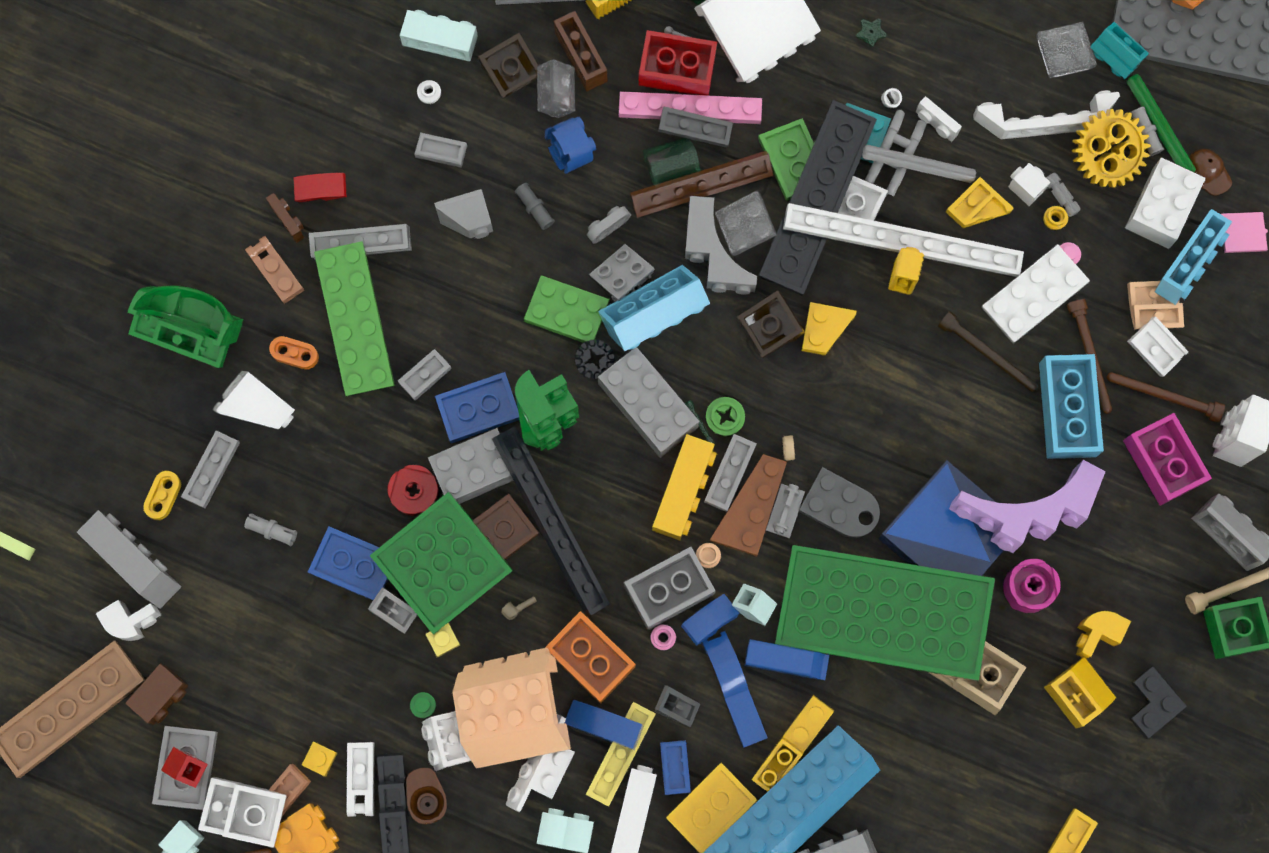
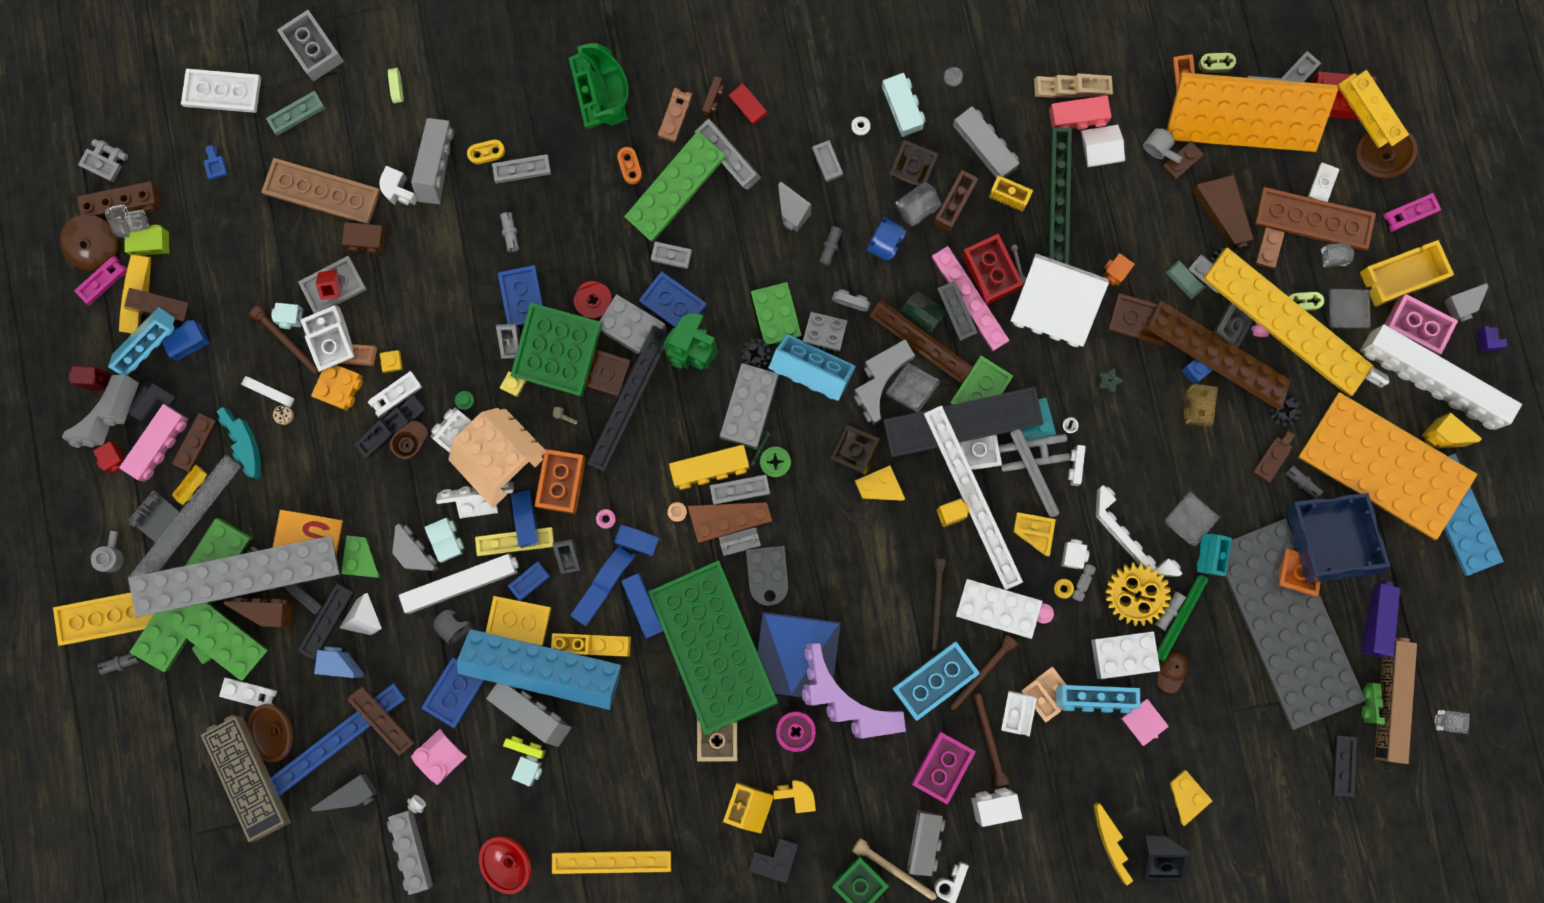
camera: 65 degrees right, 5 degrees up
white slope [213,371,294,429] -> none
light grey brick [624,547,715,630] -> none
light aqua brick [732,584,777,625] -> none
tan tile [782,435,795,461] -> none

